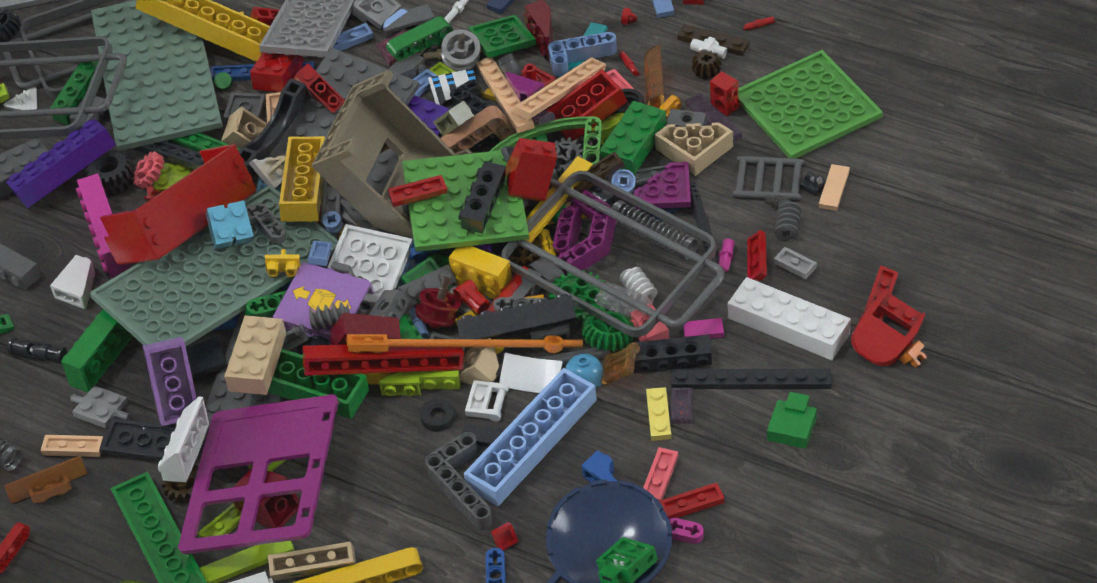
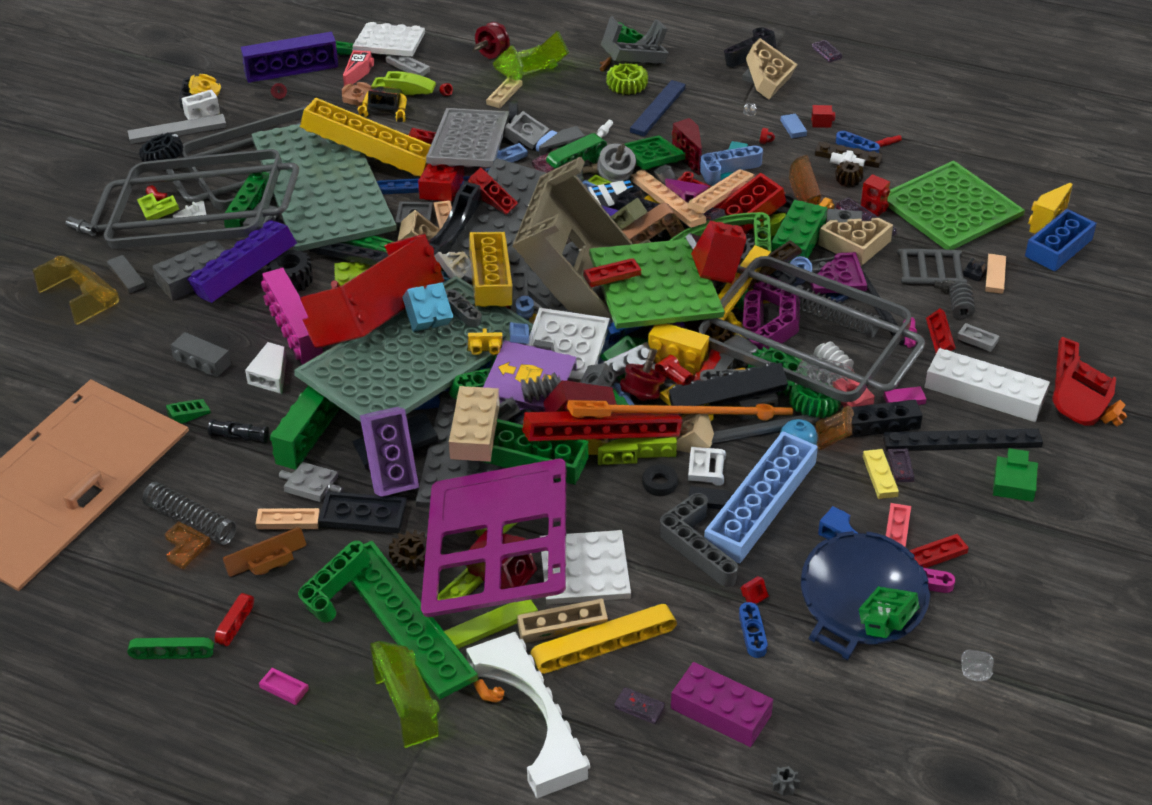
camera: 10 degrees left, 5 degrees down
coral gear [132,151,165,189] -> none
white slope [158,397,210,482] -> none
green tile [214,72,233,91] -> none
black brick [458,161,506,234] -> none
white sticker [499,353,562,393] -> none
red piece [619,51,639,76] -> none
none -> green beam [298,541,371,623]
none -> white plate [540,530,631,605]
none -> blue beam [836,131,880,153]
none -> blue brick [1025,209,1097,271]
none -> yellow slope [1028,183,1073,234]

